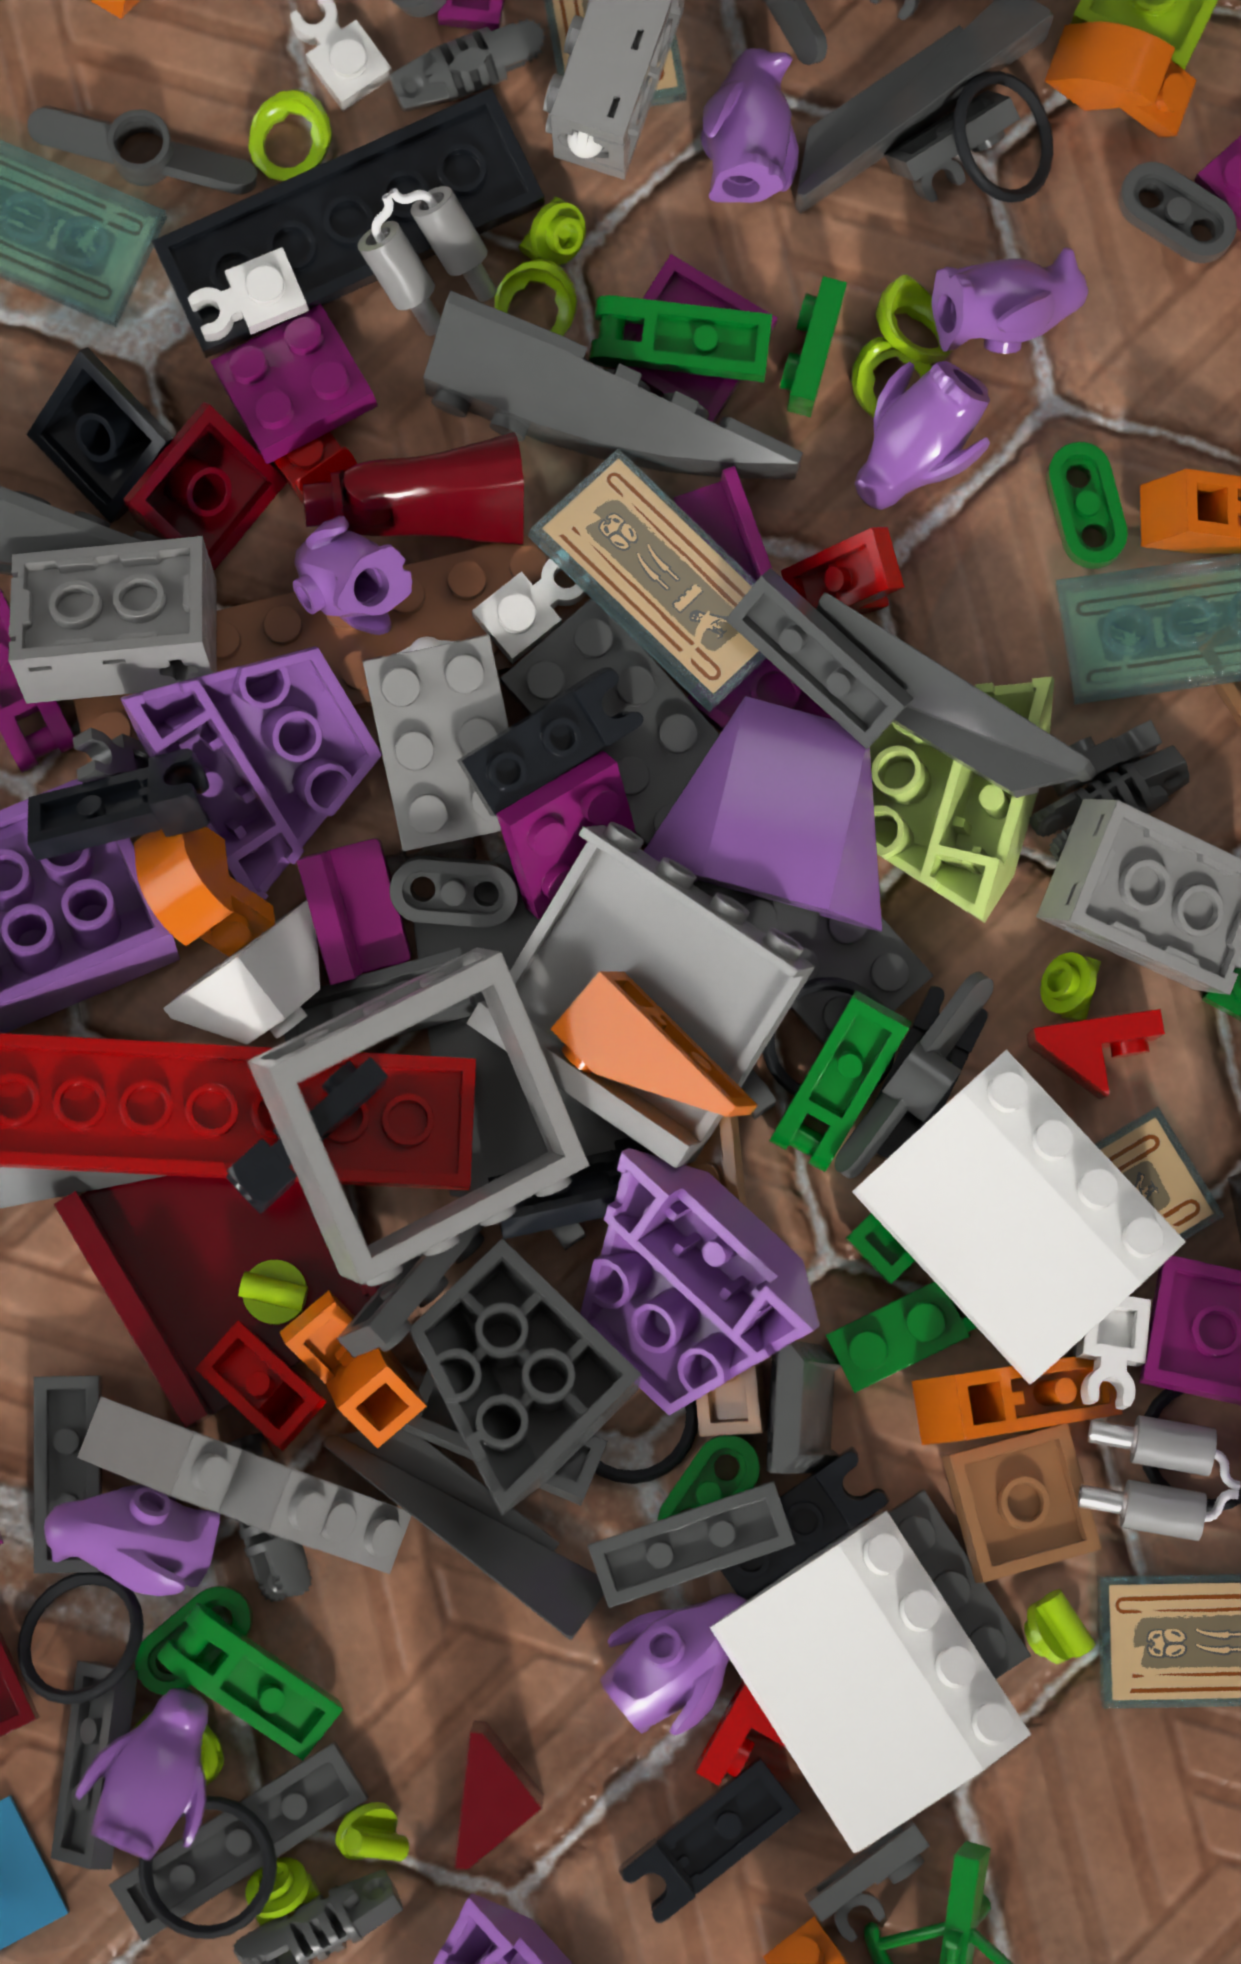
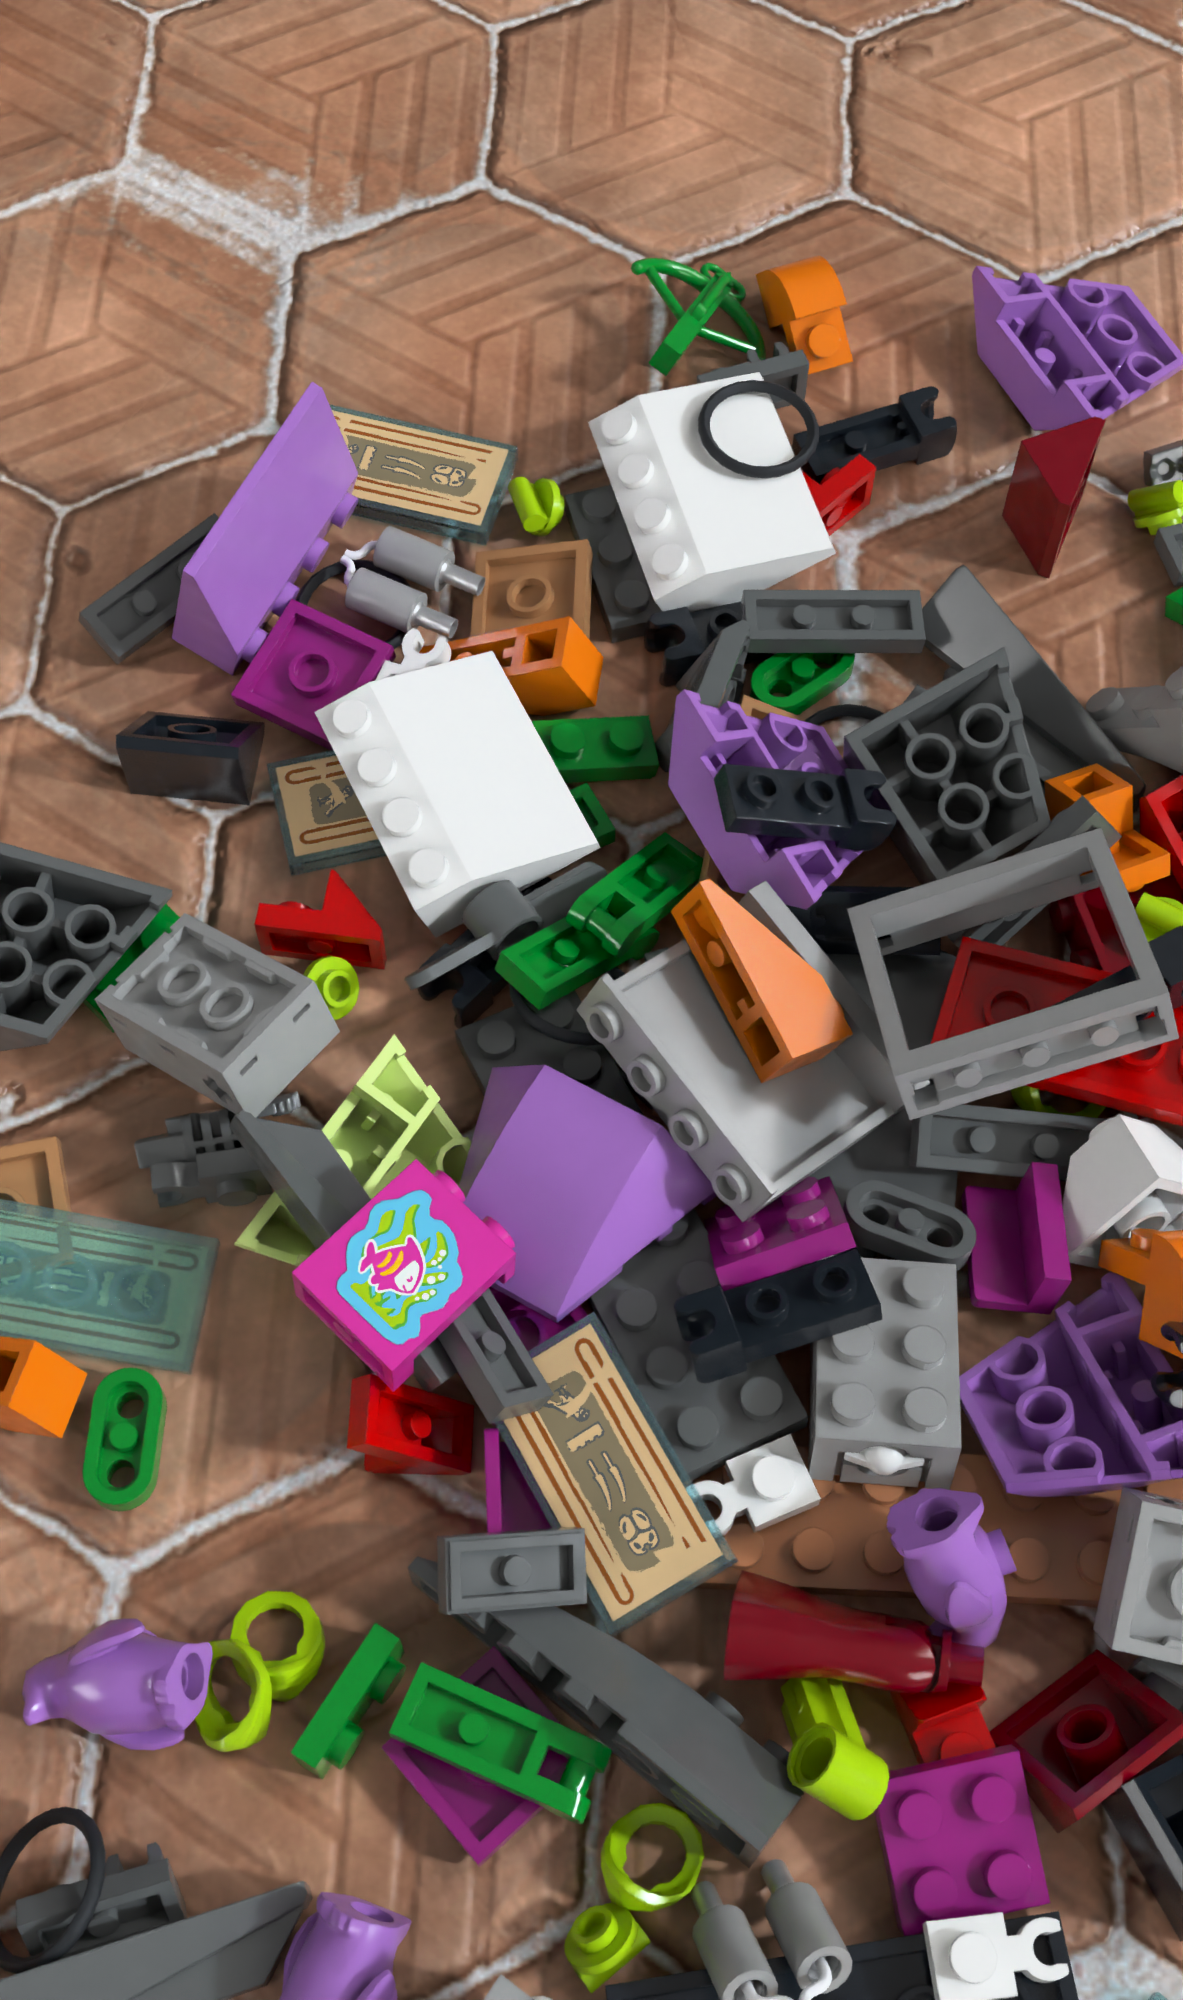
camera: 160 degrees left, 20 degrees down
medium lavender animal [600,1593,748,1735] -> none
medium lavender animal [855,361,990,510] -> none
none -> panel [292,1159,516,1392]
none -> dark grey plate [437,1527,587,1615]
none -> green plate [566,832,703,959]
none -> black tyre [698,380,819,478]
none -> black plate [714,764,897,851]
none -> lime piece [781,1677,889,1821]

